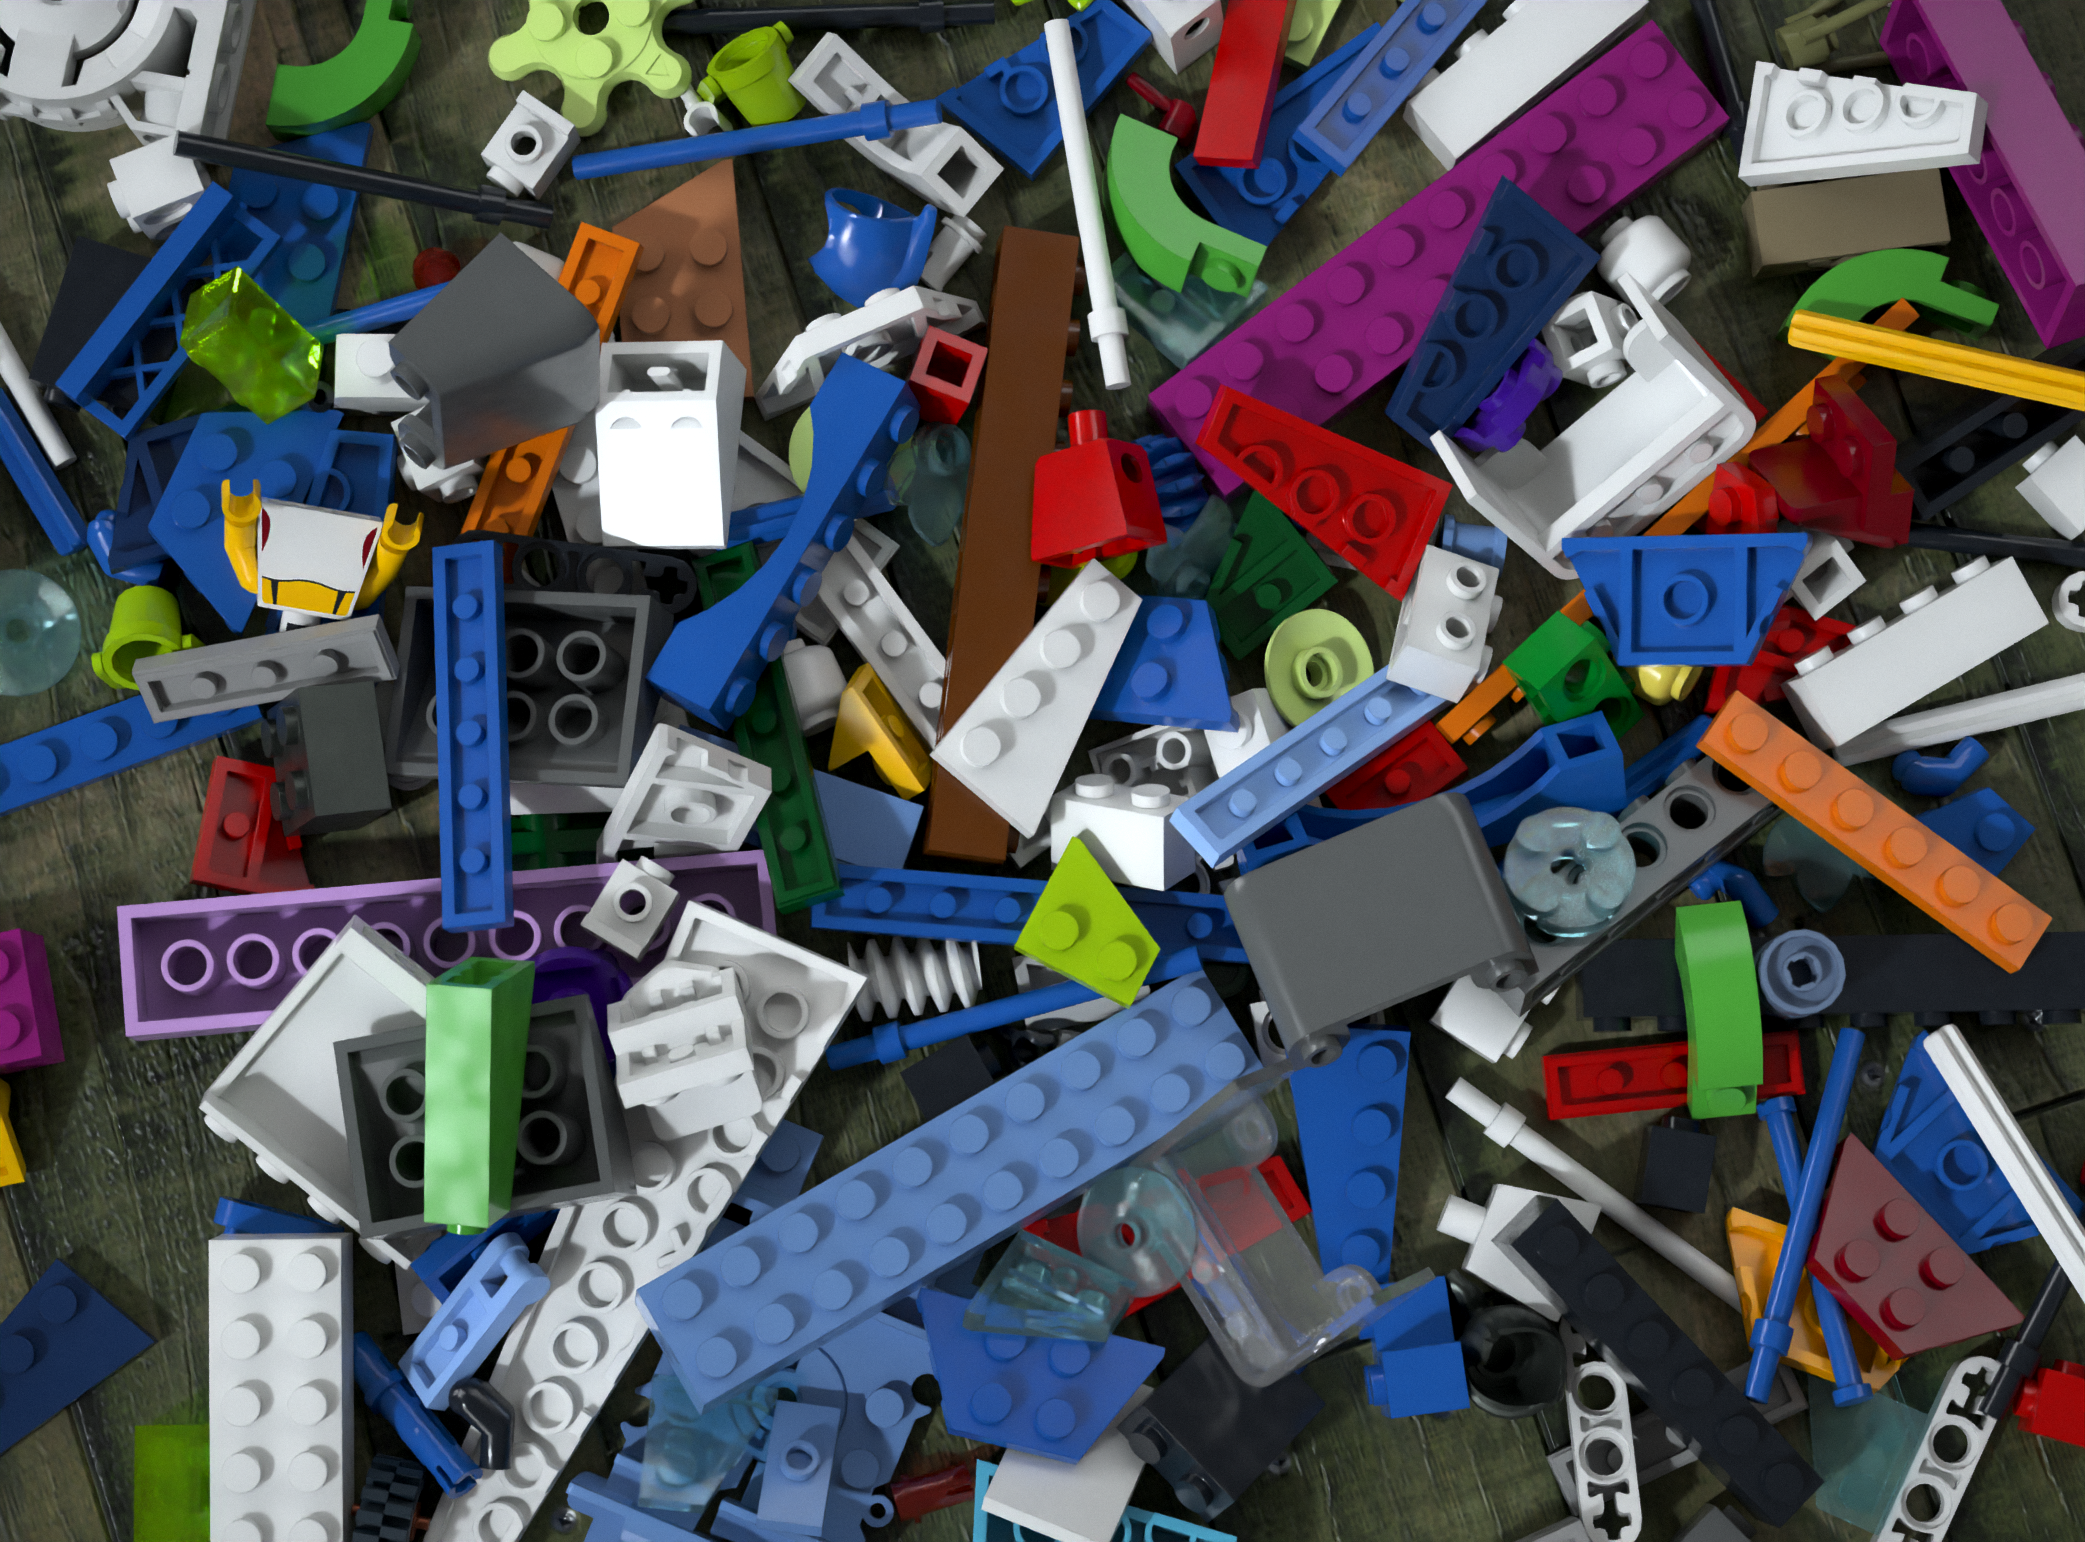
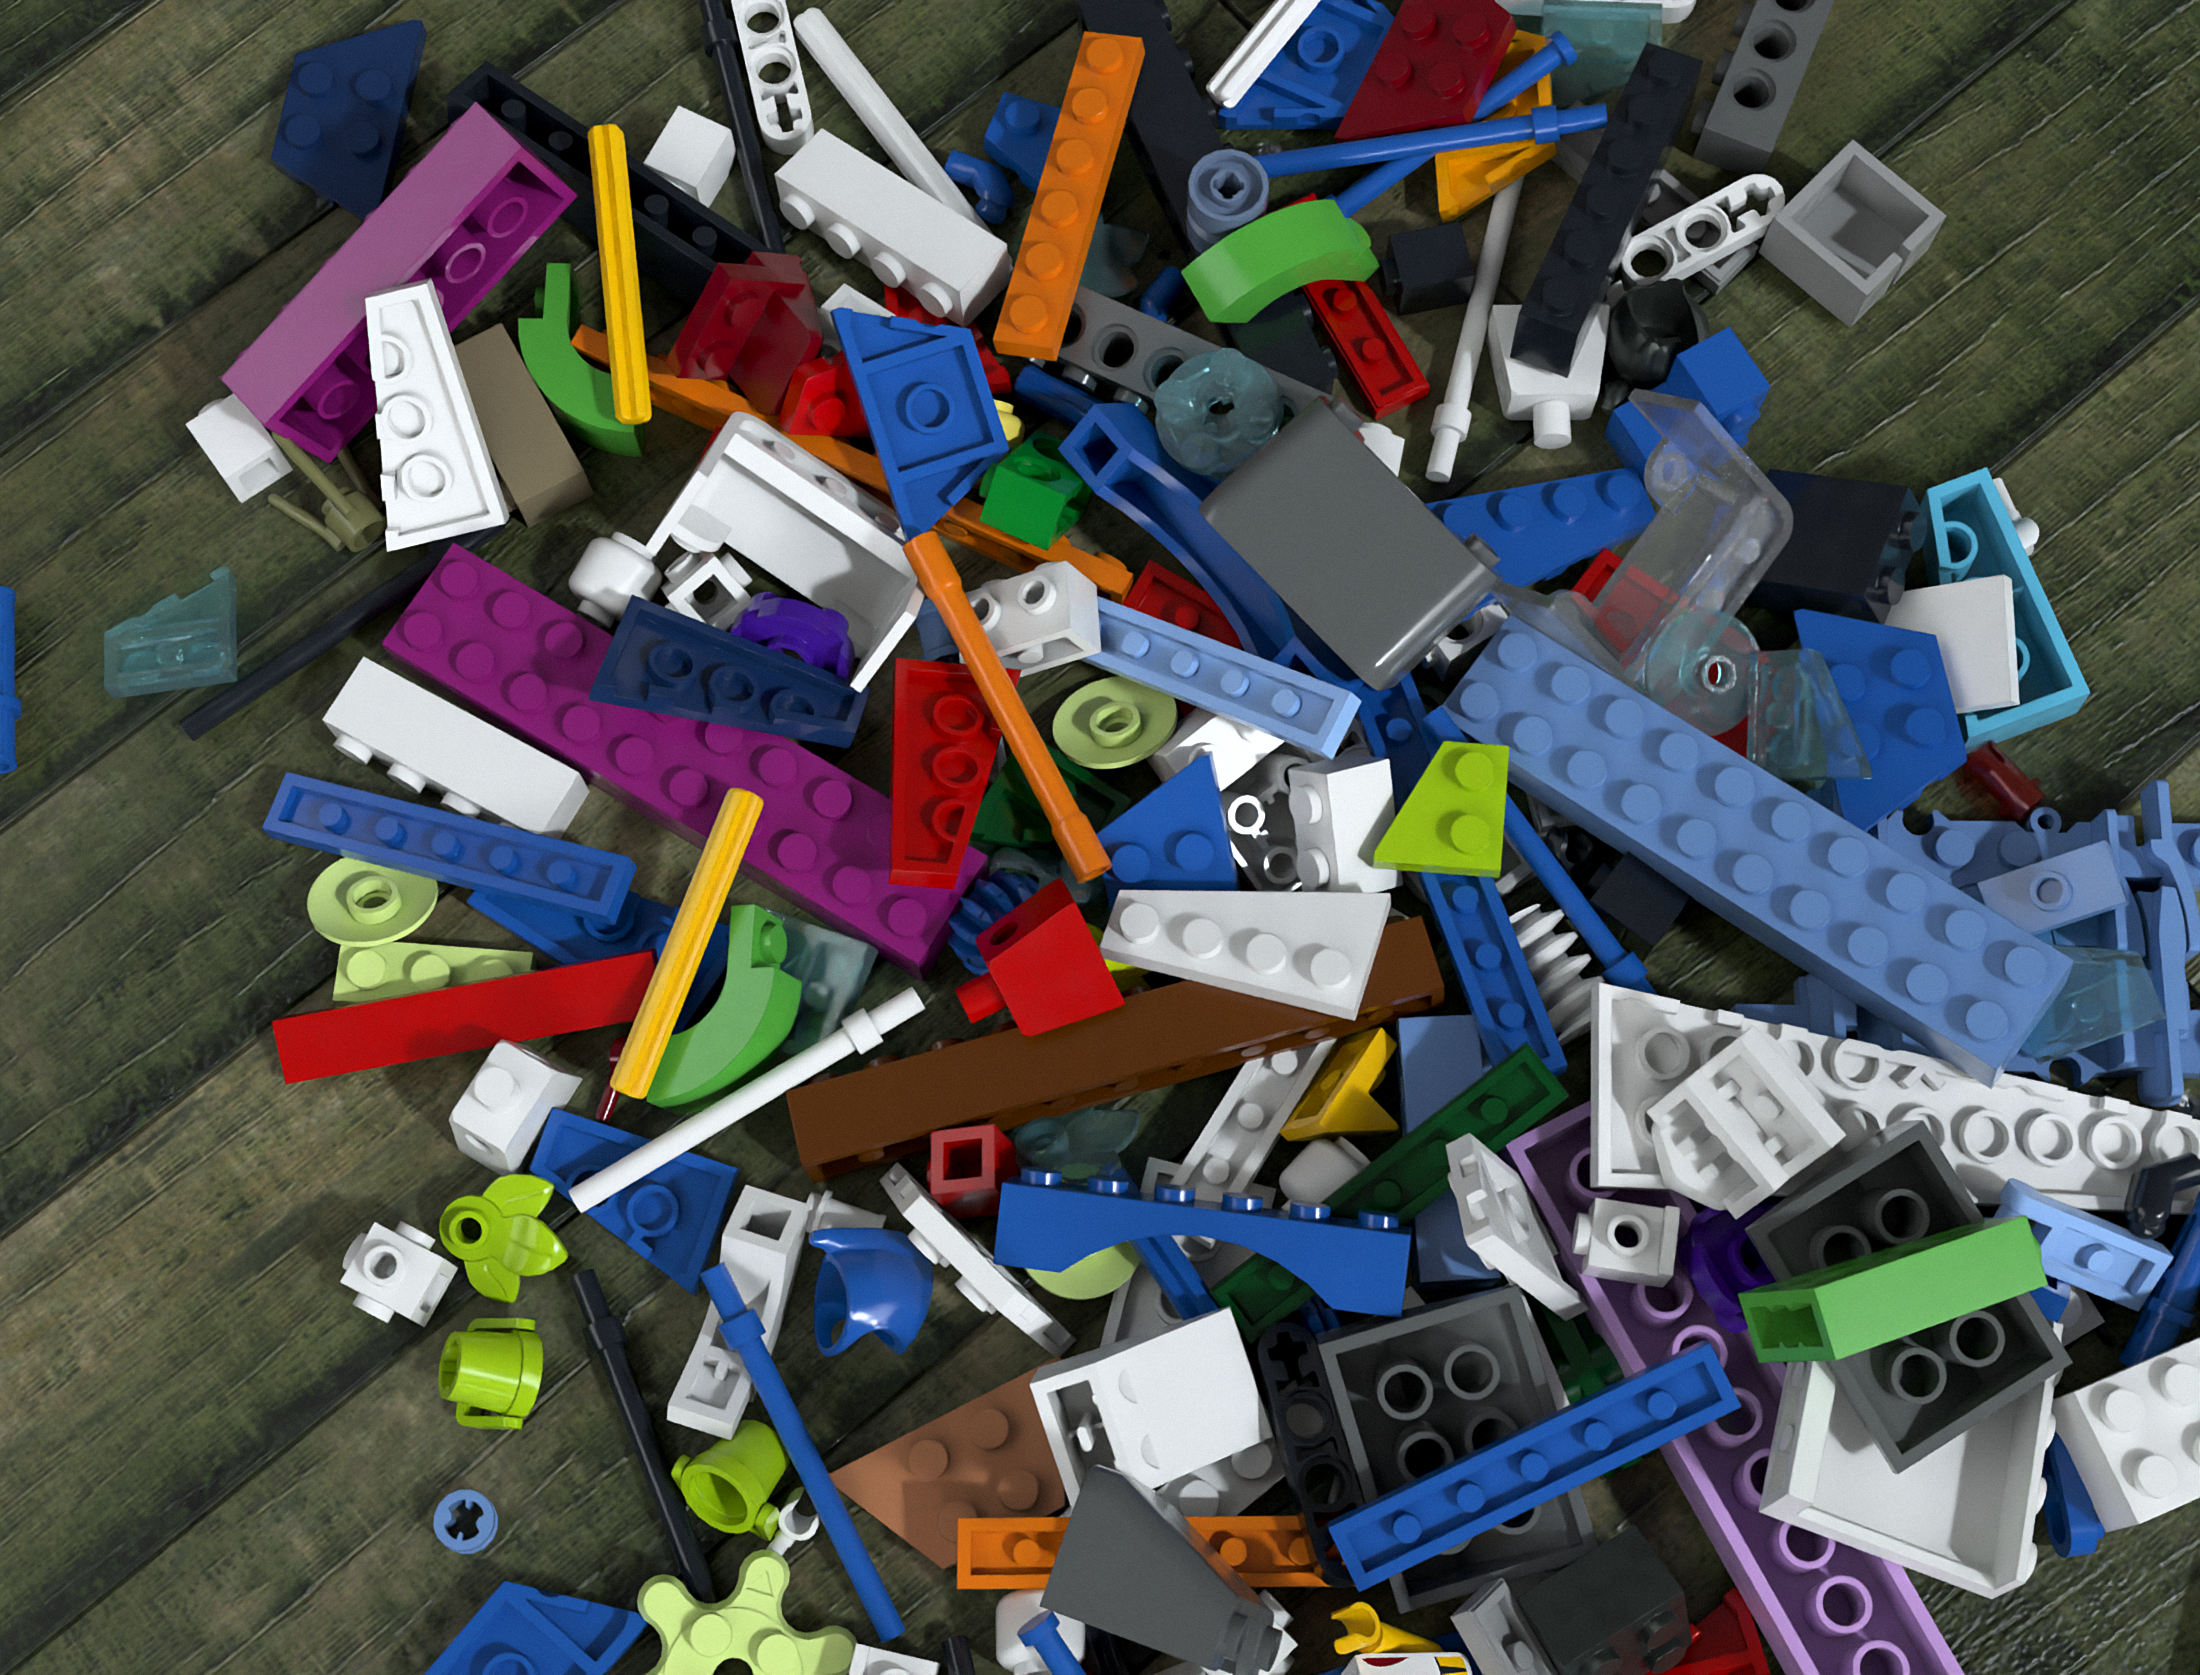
camera: 110 degrees left, 10 degrees down
none -> yellow axle [610,788,764,1099]
none -> orange piece [902,531,1112,884]

